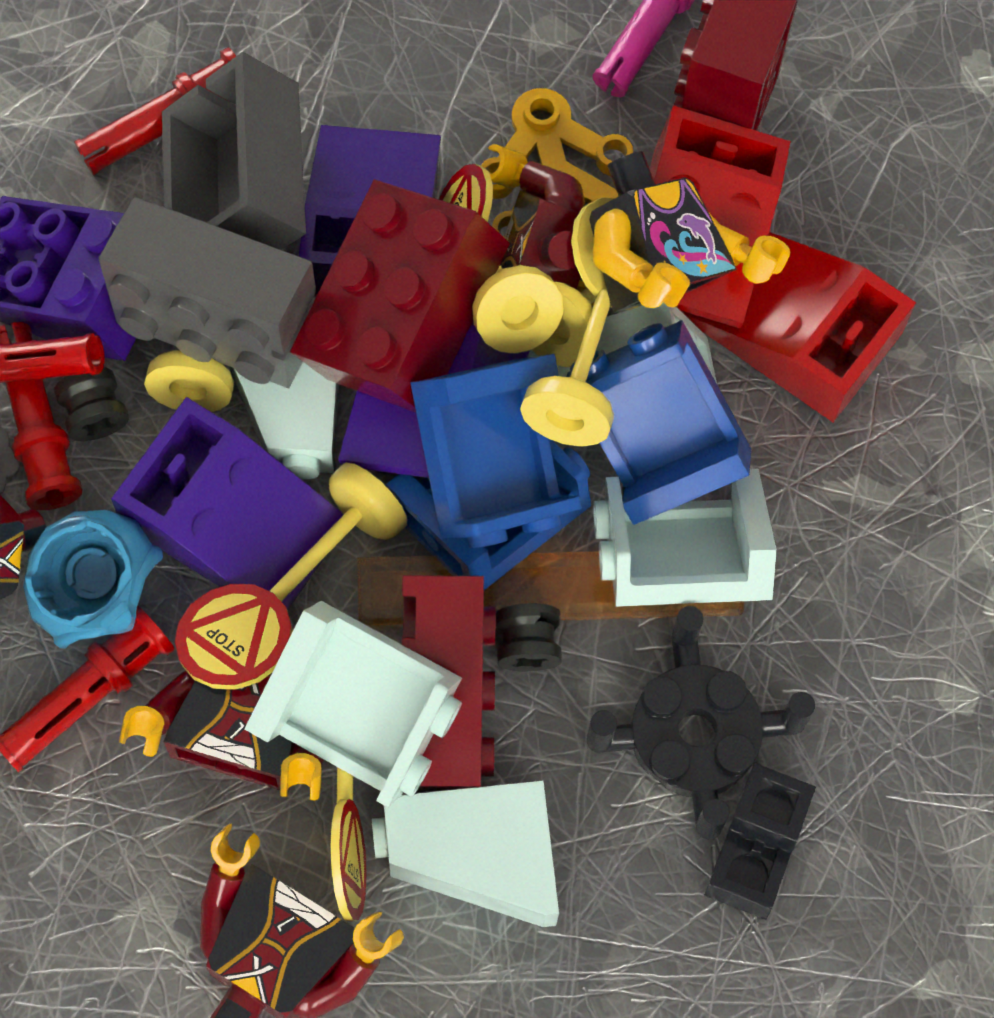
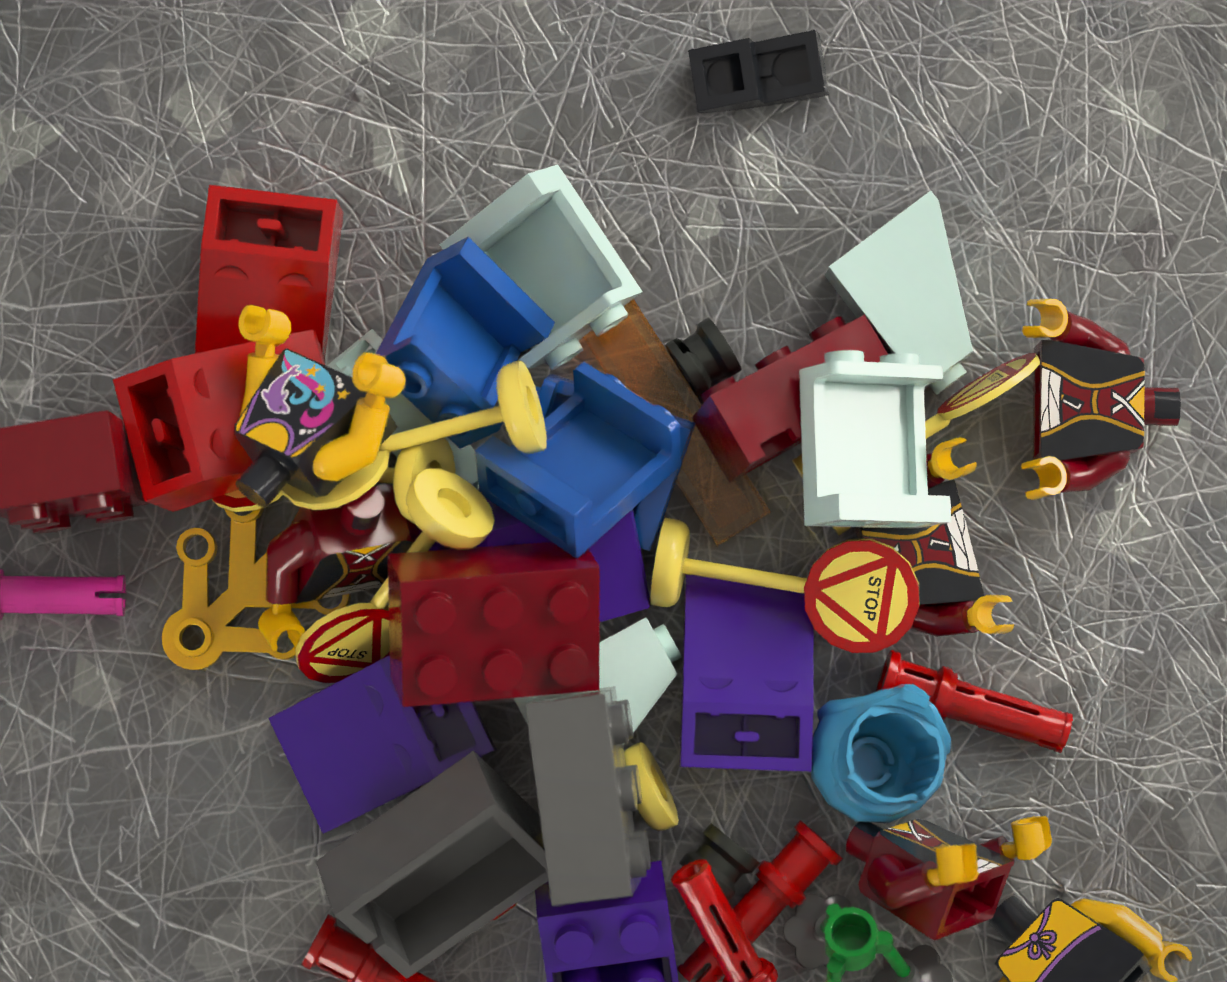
camera: 115 degrees left, 15 degrees up
black plate [587,606,815,840] -> none

